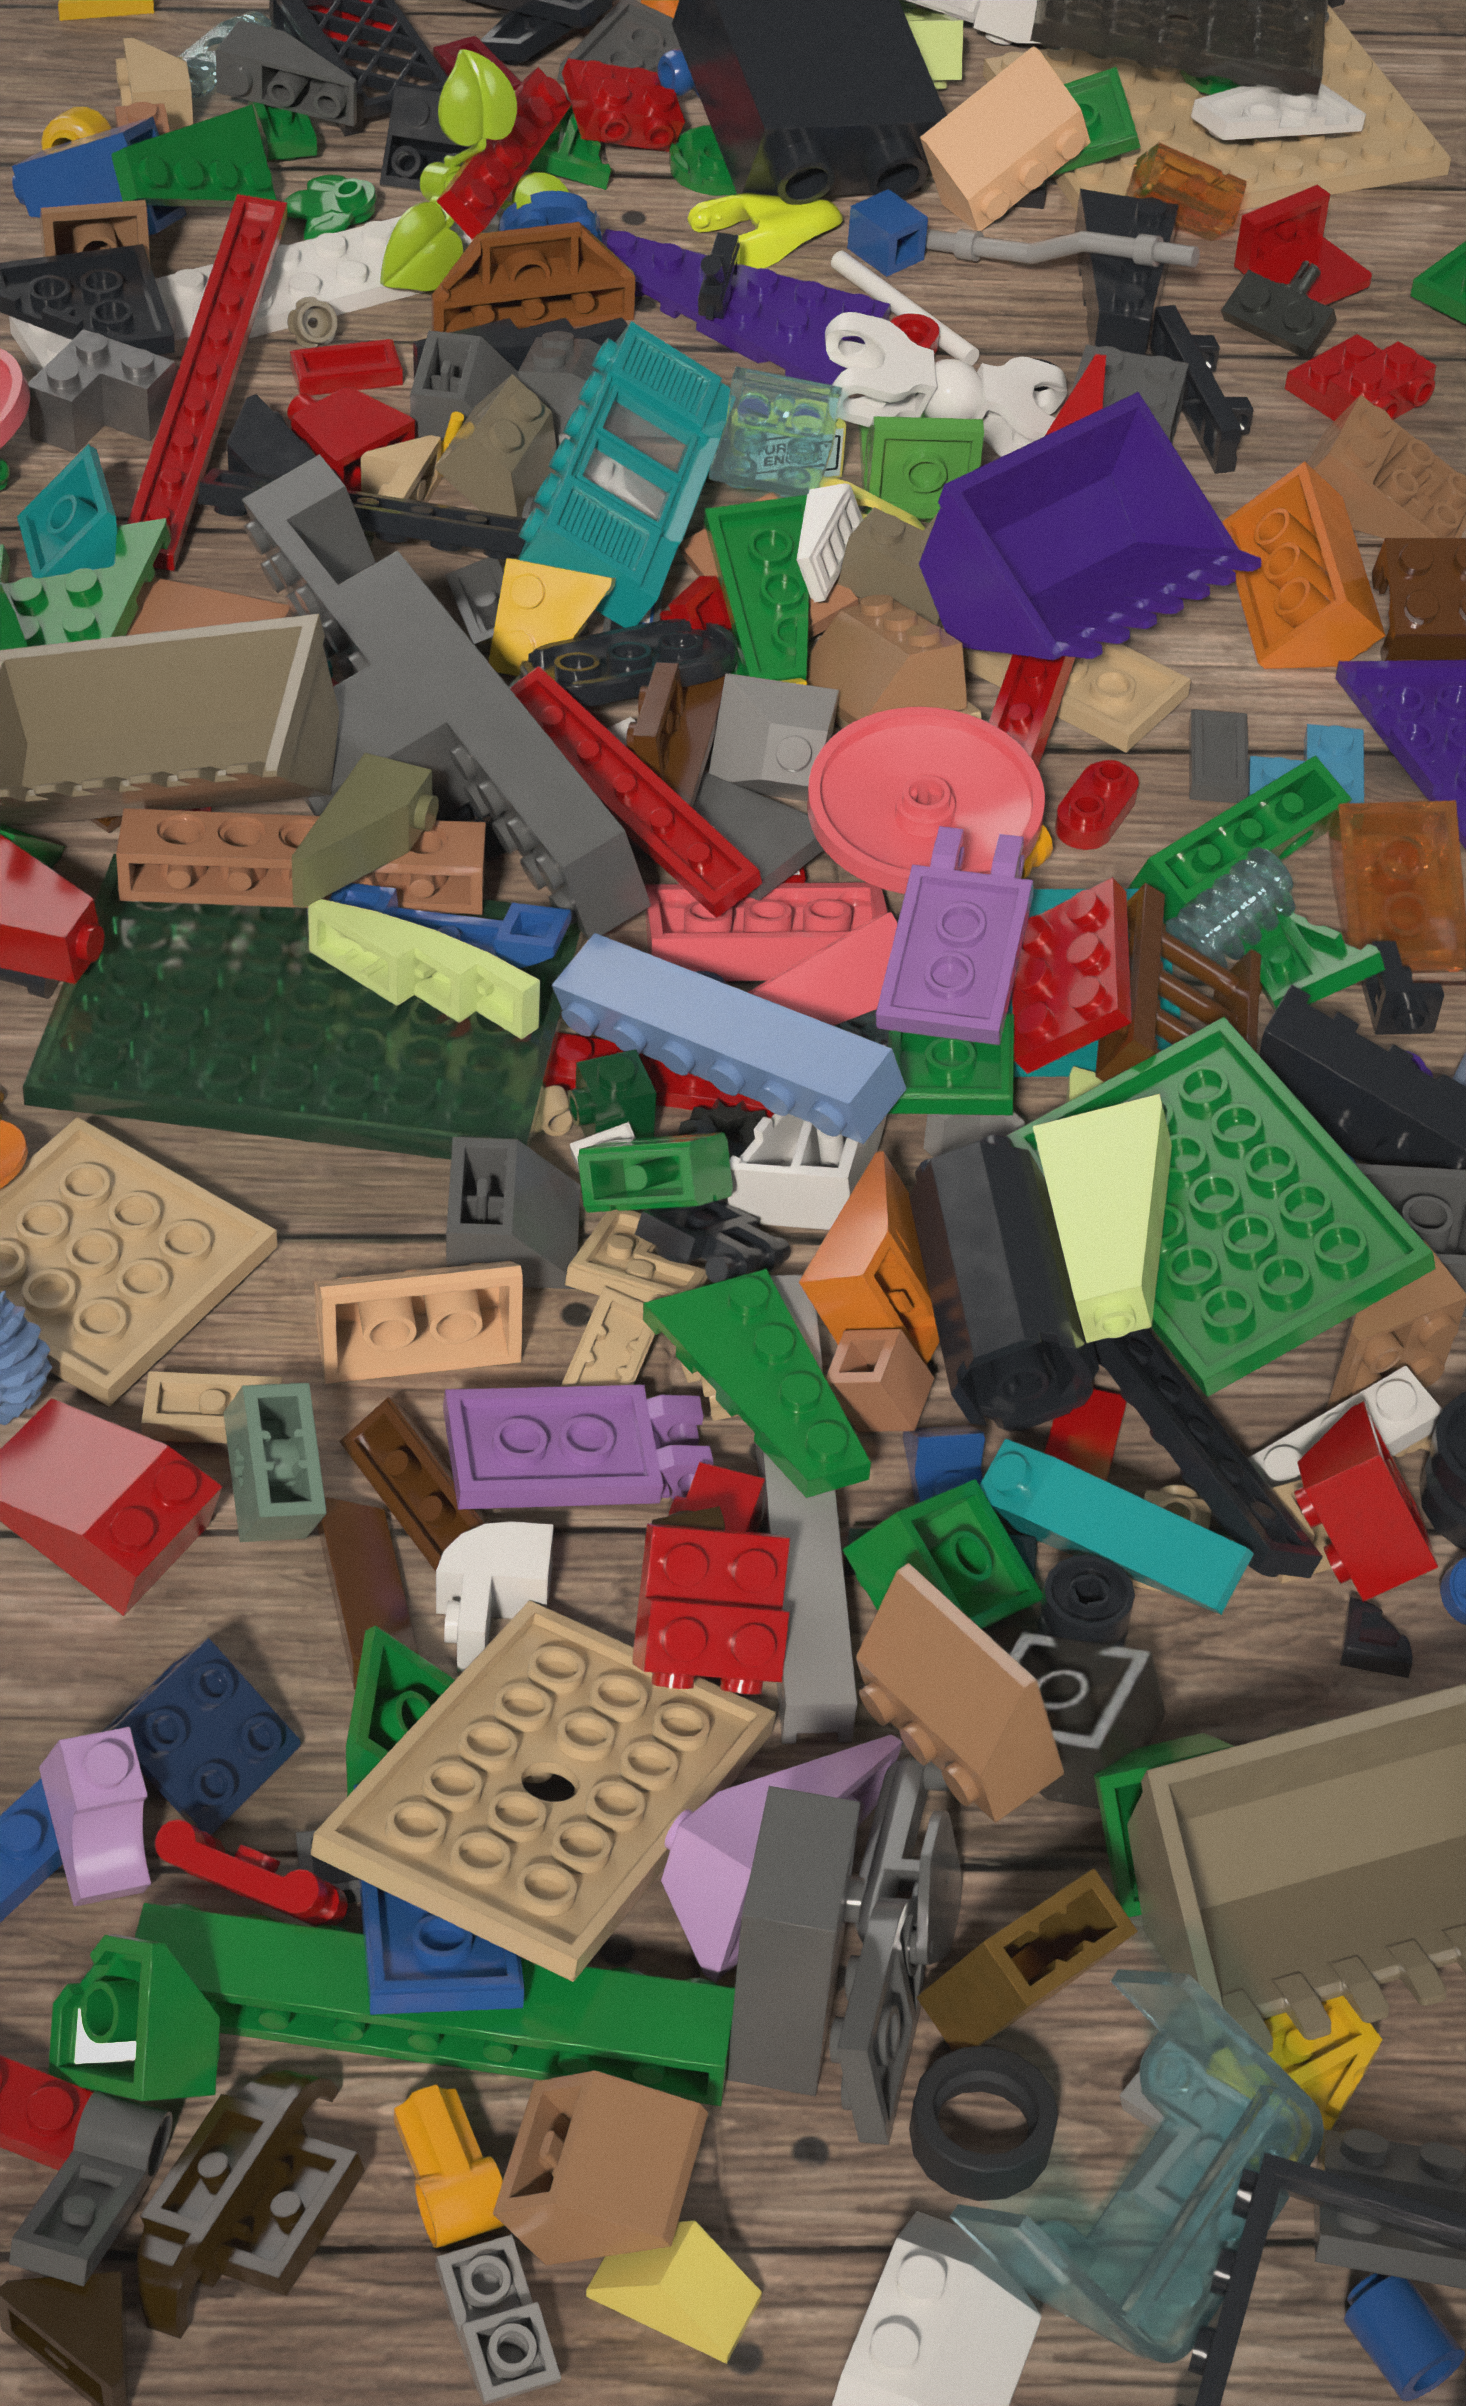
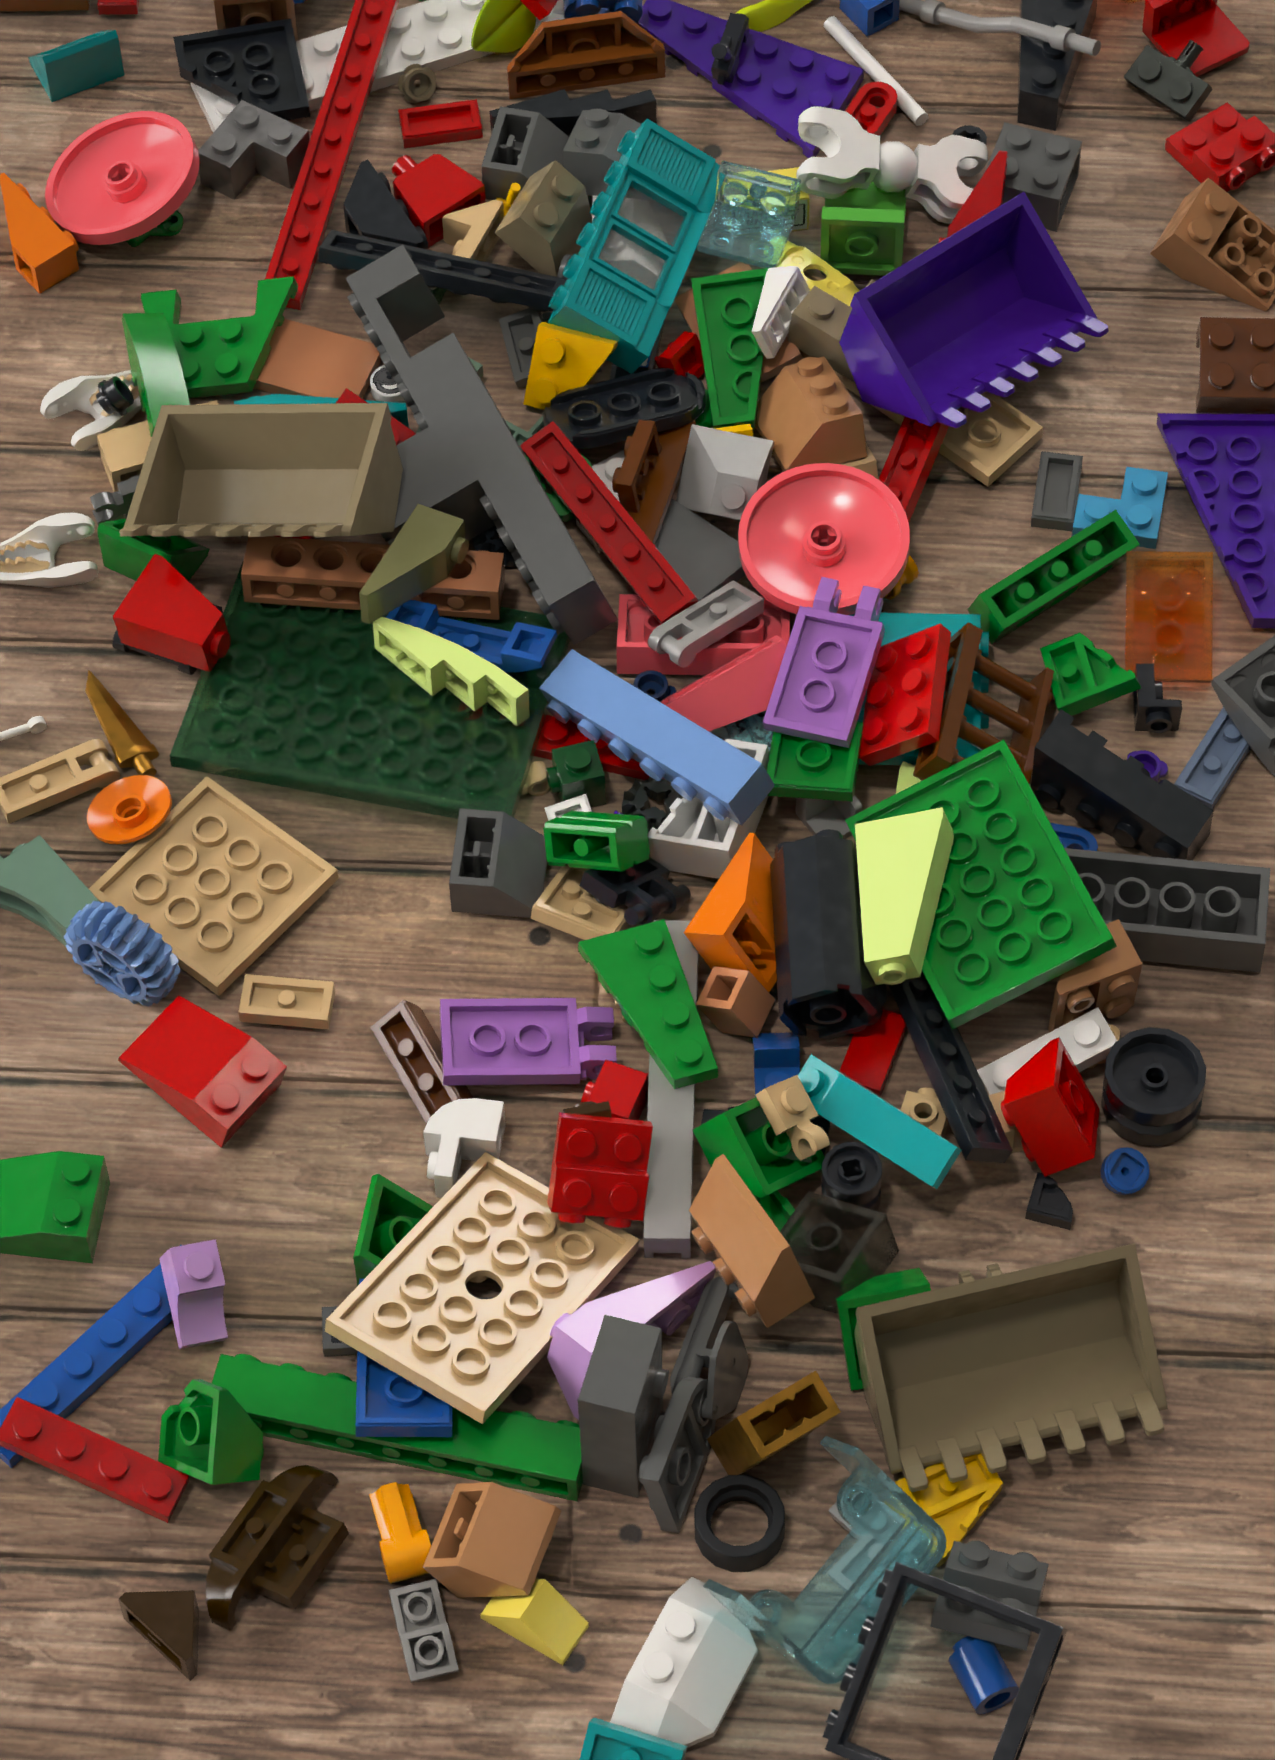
camera: 10 degrees right, 10 degrees up
dark grey plate [9,2091,172,2286] -> none
teal slope [17,444,117,578] -> none
dark blue bracket [99,1637,301,1835] -> none
red plate [155,1819,348,1927] -> none
sand green brick [223,1383,327,1542] -> none
light nougat slope [314,1261,523,1384] -> none
reddish brown slope [317,1497,419,1690] -> none
tan plate [560,1286,655,1387] -> none
red plate [1055,760,1139,850] -> none
black hinge [1149,305,1254,474] -> none
clear light blue piece [1166,847,1296,969] -> none
orange slope [1222,461,1386,669] -> none
none -> light grey plate [648,580,764,668]
none -> tan plate [755,1075,830,1161]

